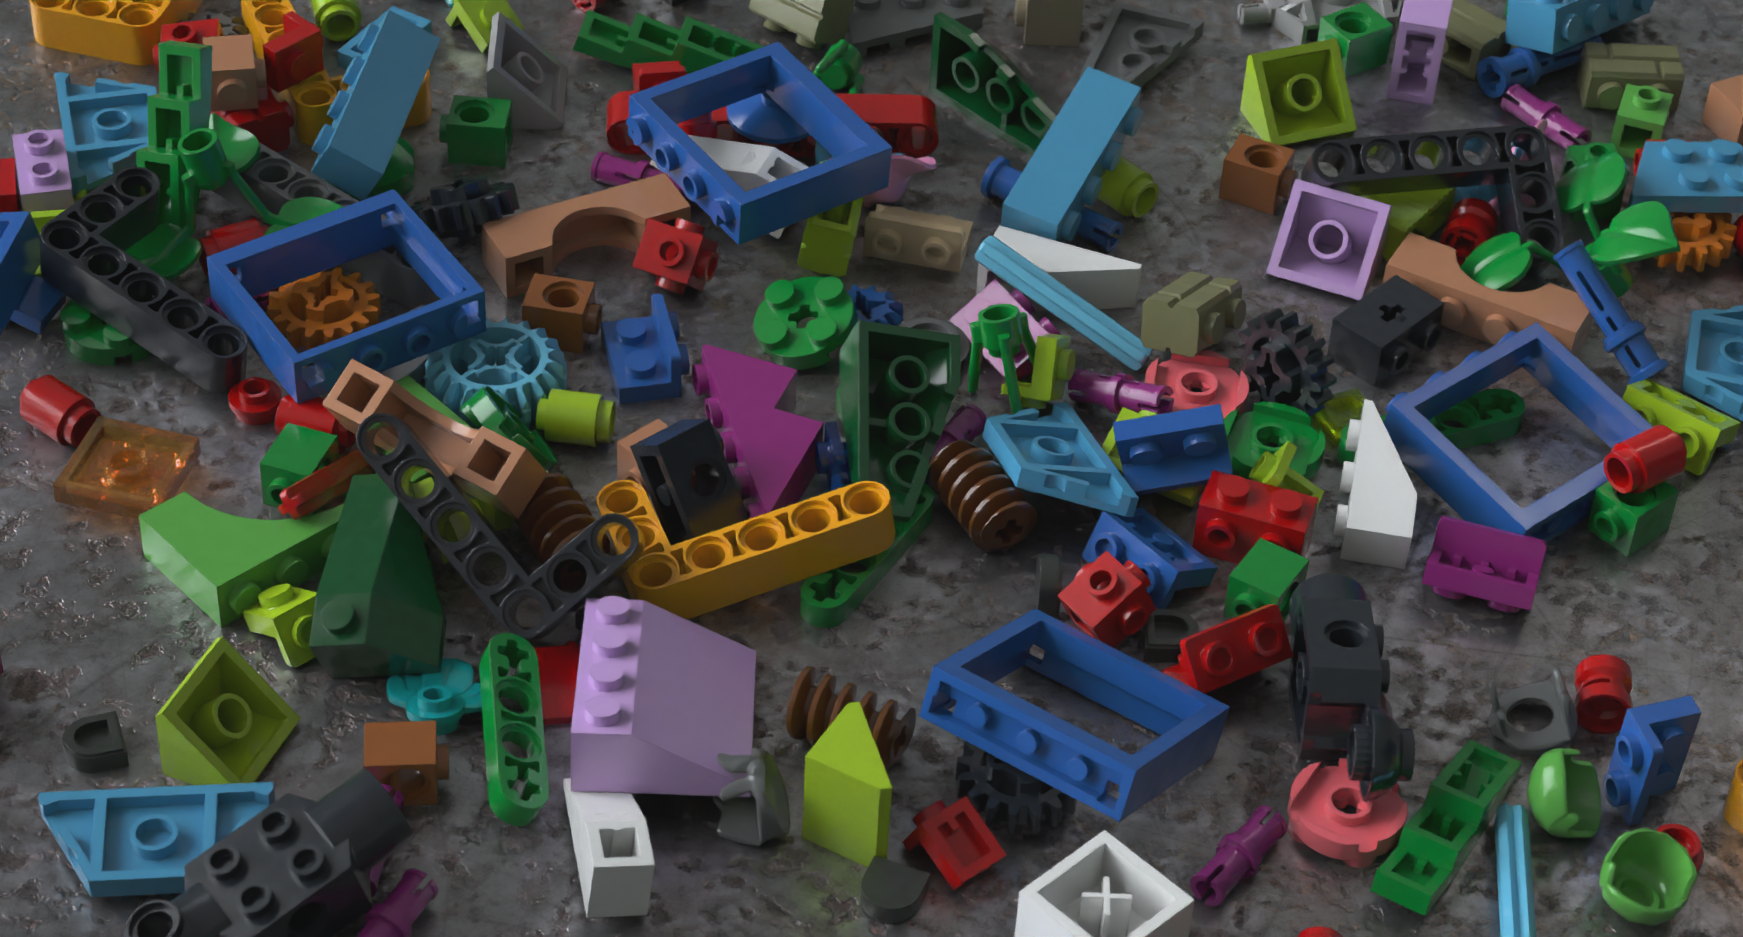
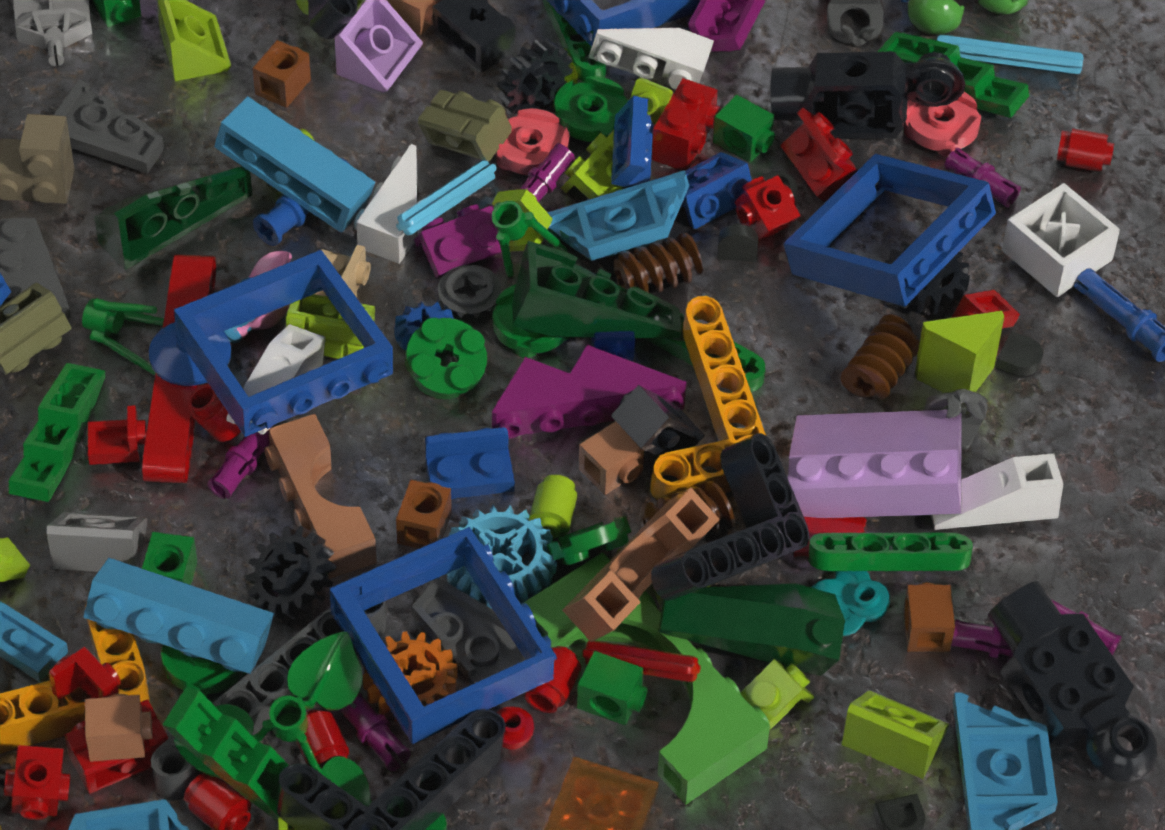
camera: 85 degrees left, 10 degrees up
red brick [632,218,719,295] -> none

